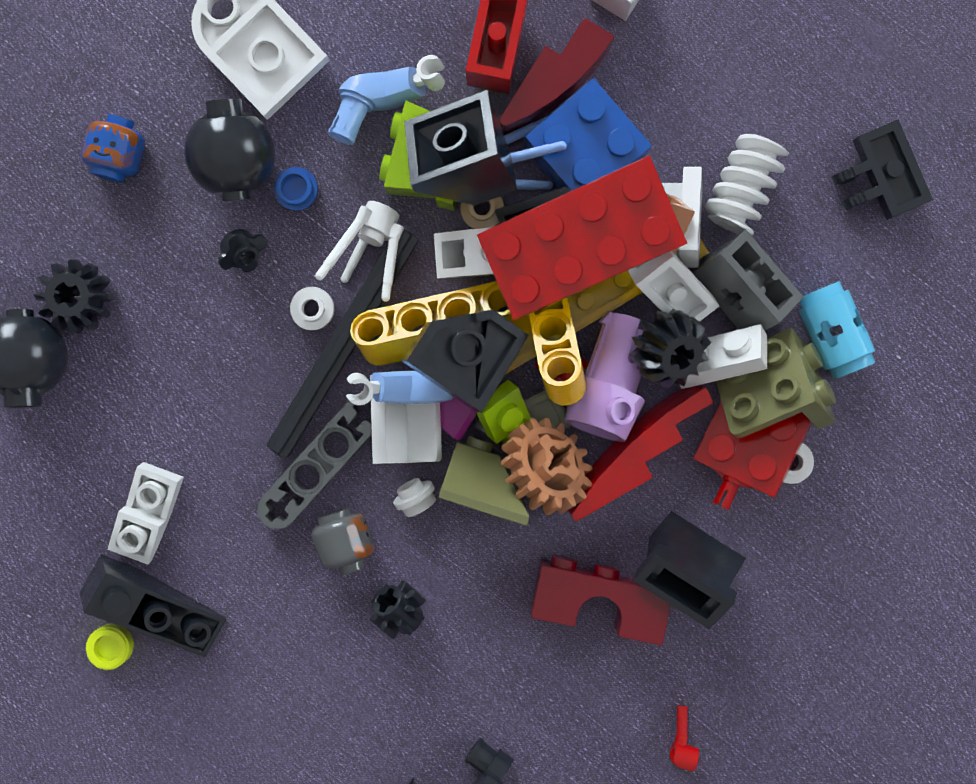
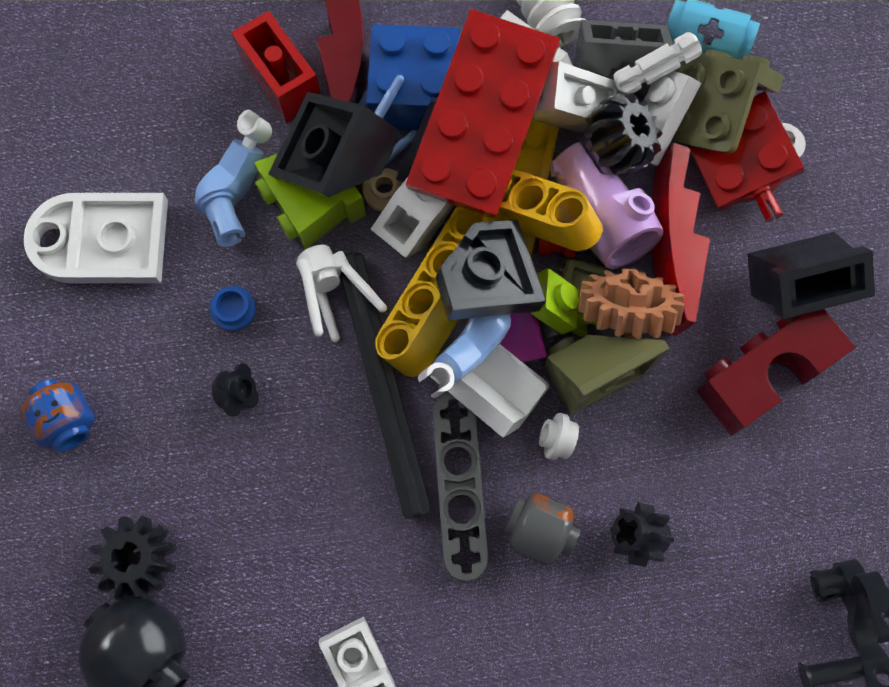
camera: 45 degrees left, 15 degrees down
black brick [184,99,275,201] -> none
white plate [290,287,334,331] -> none
none -> white axle [613,32,702,95]

